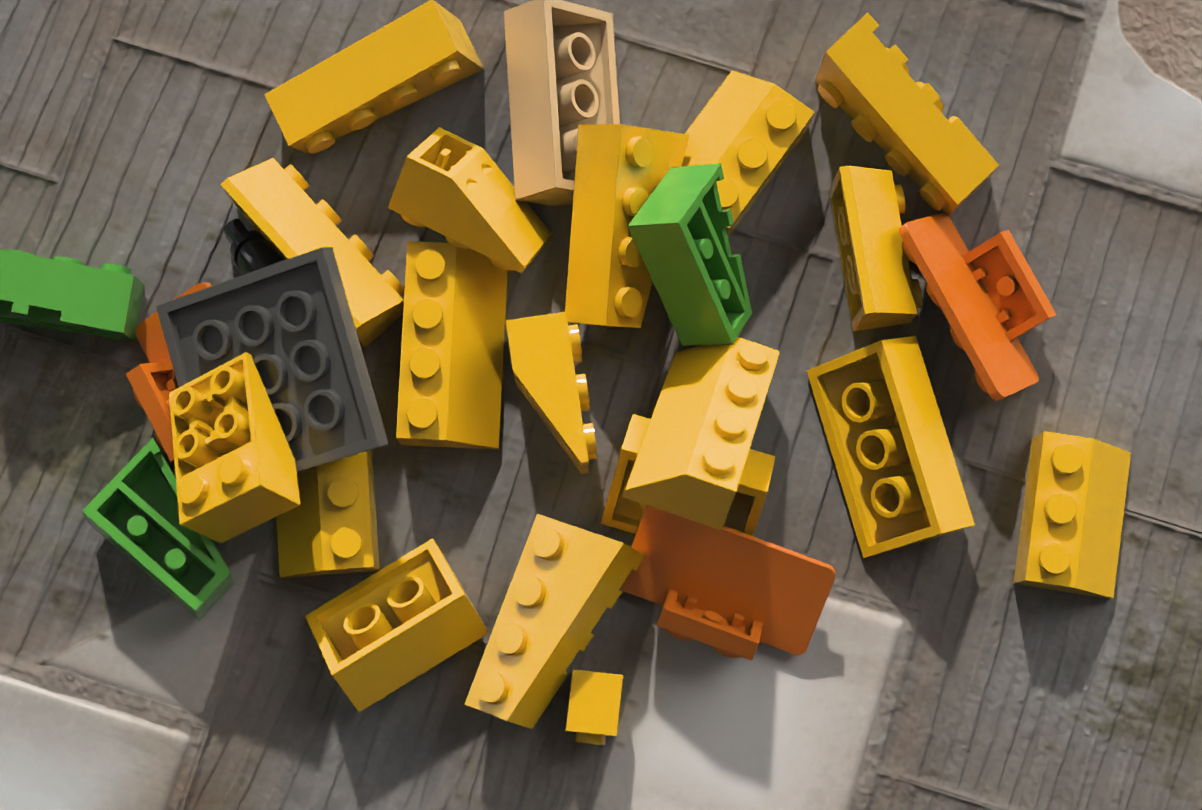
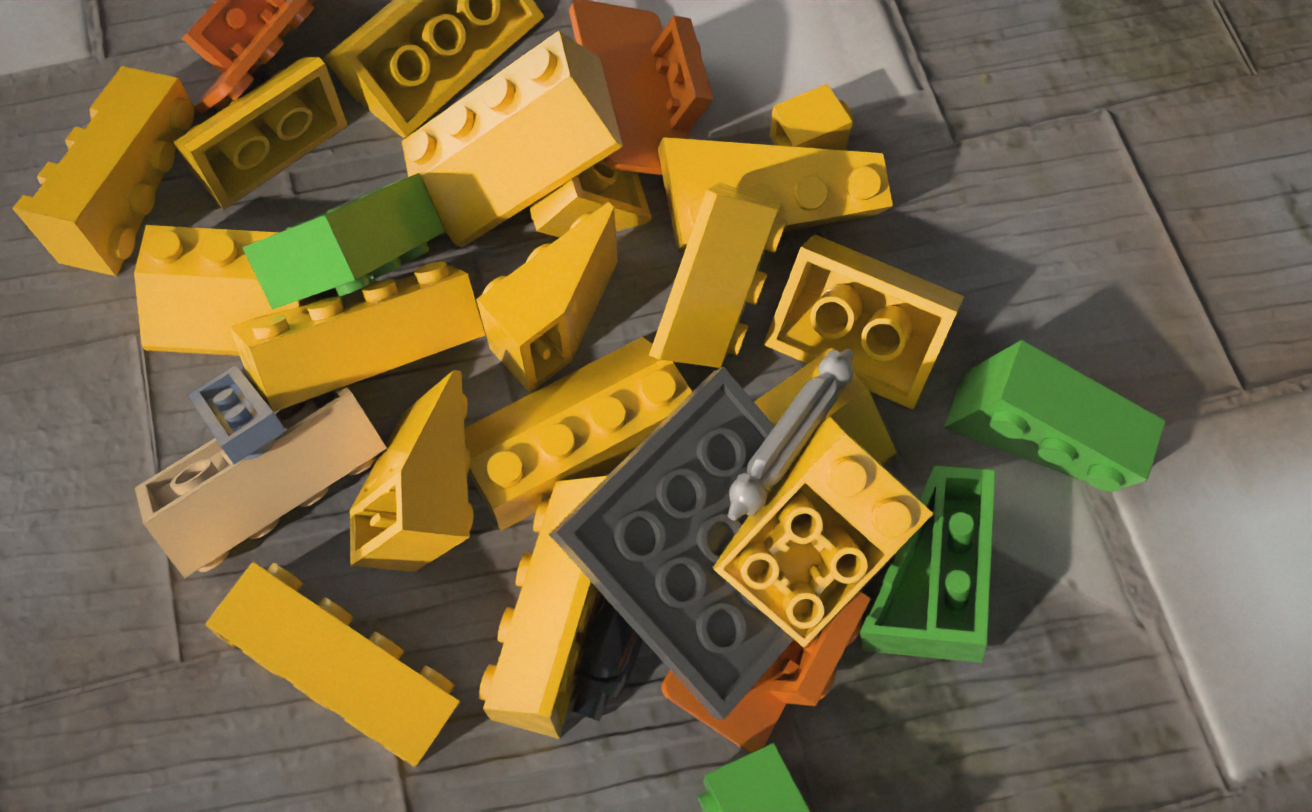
camera: 120 degrees left, 15 degrees down
none -> sand blue plate [188,365,286,465]
none -> yellow slope [649,182,787,368]
none -> light grey wheel [728,349,854,520]
none -> bright green wedge [943,340,1165,492]

